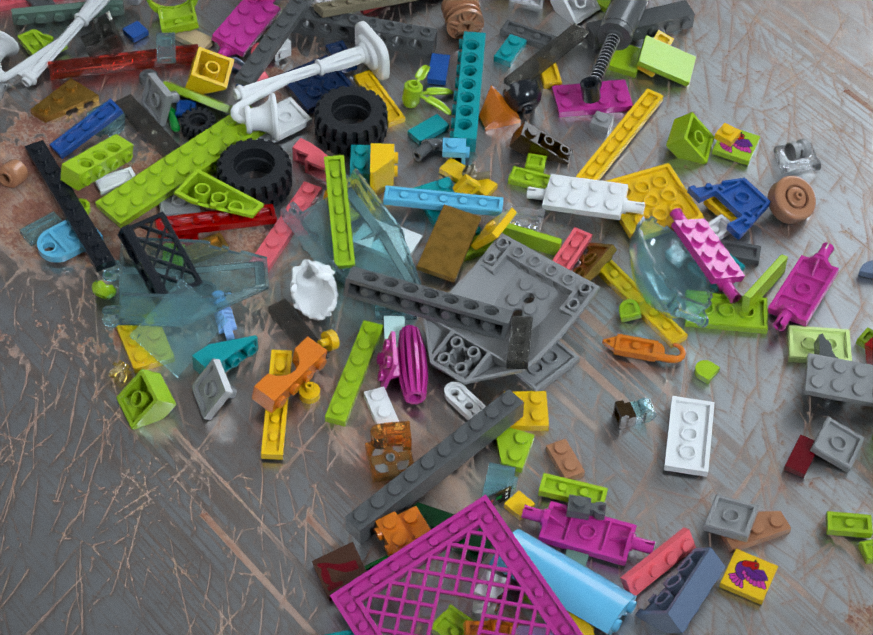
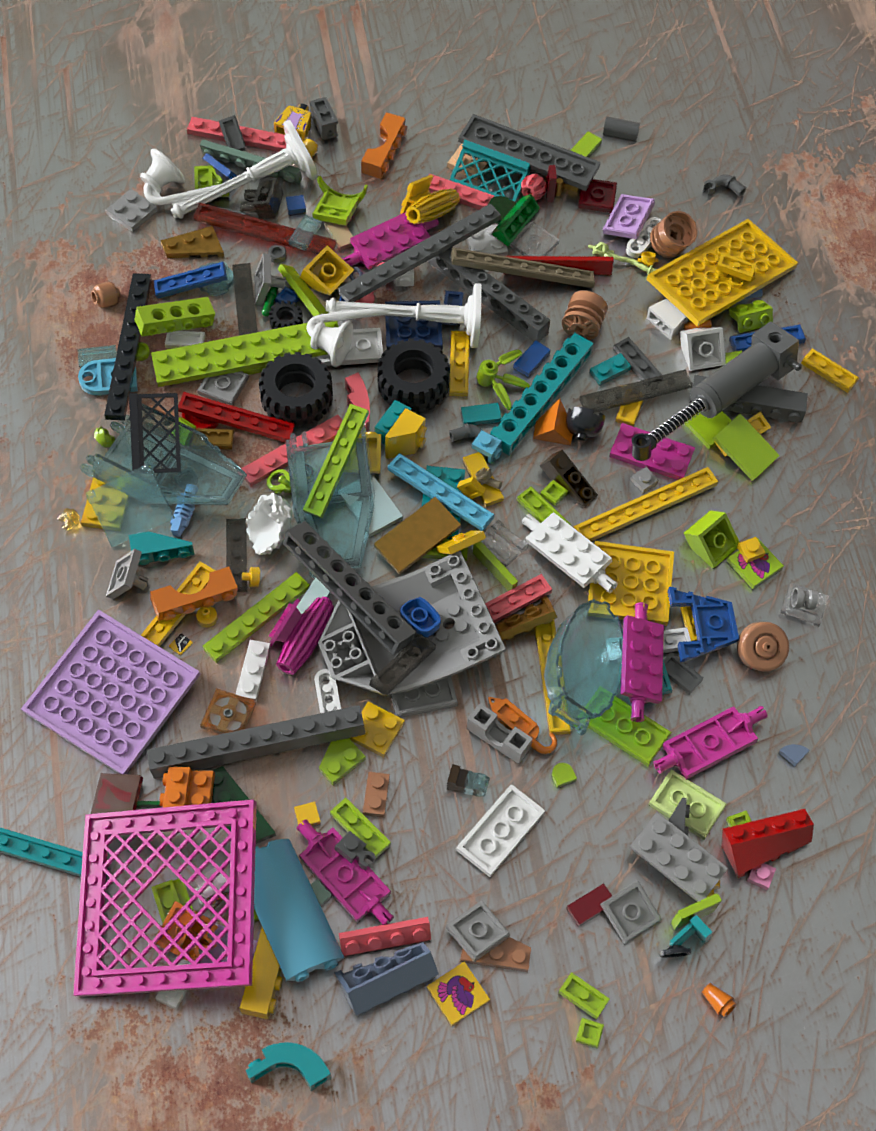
camera: 30 degrees right, 10 degrees up
lime slope [116,369,177,430] -> none
lime wedge [174,169,264,218] -> none
clear orange leg [370,421,412,451] -> none
clear light blue slope [481,462,519,506] -> none
lime tile [619,299,642,323] -> none
lime tile [741,254,788,314] -> none
none -> lavender plate [21,610,200,774]
none -> sticker [169,633,193,655]
none -> tile [203,154,238,179]
none -> lime piece [267,469,295,495]
none -> blue piece [400,597,441,638]
none -> light grey arch [467,703,533,764]

